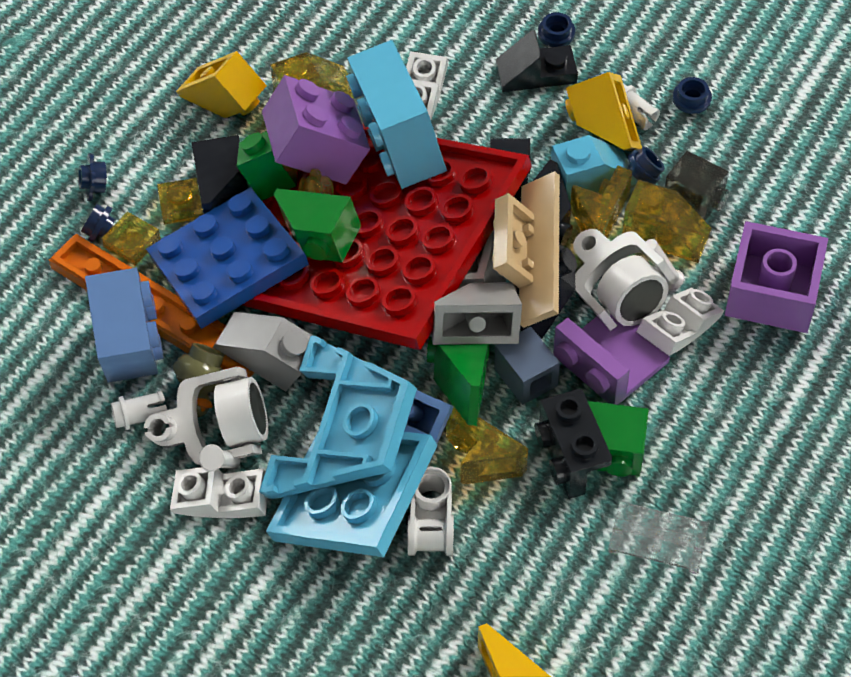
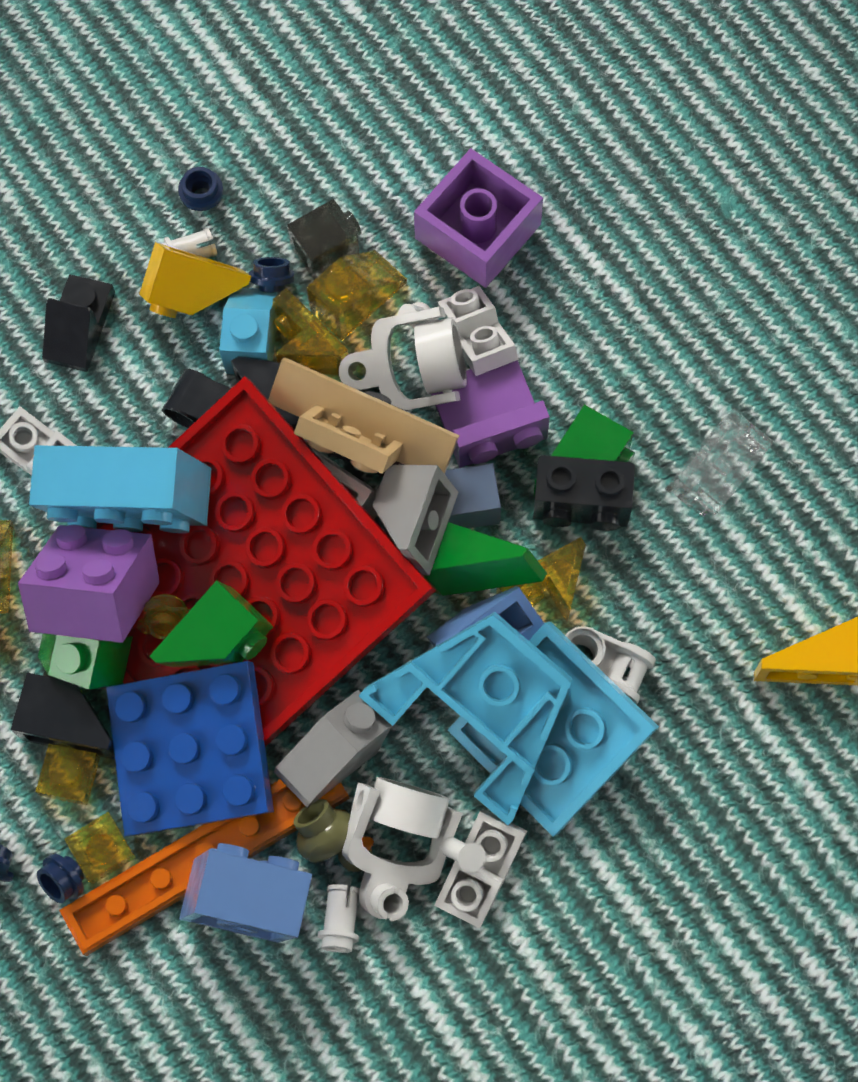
camera: 65 degrees left, 15 degrees up
dark blue plate [538,12,575,47] -> none

